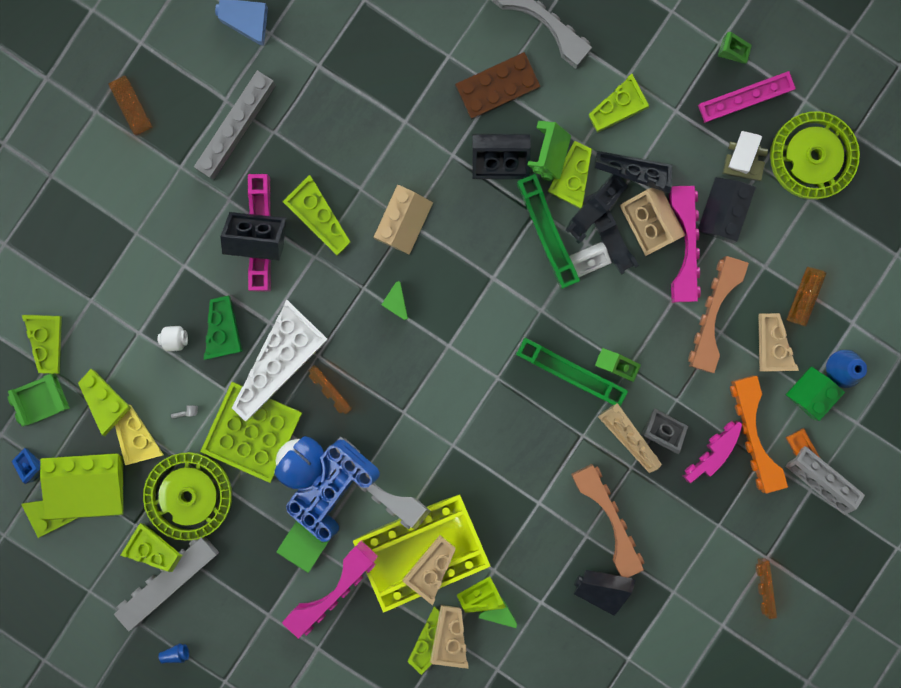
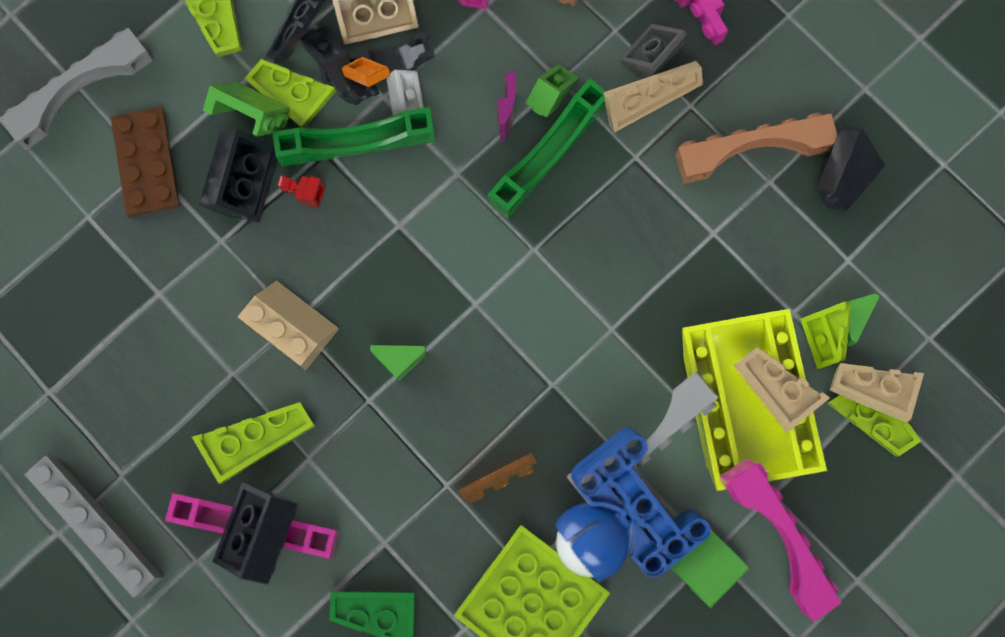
camera: 80 degrees left, 10 degrees down
white wing [232,300,328,422] -> none
none -> red piece [277,176,326,209]
none -> orange tile [342,57,391,87]
none -> magenta slope [497,72,516,142]

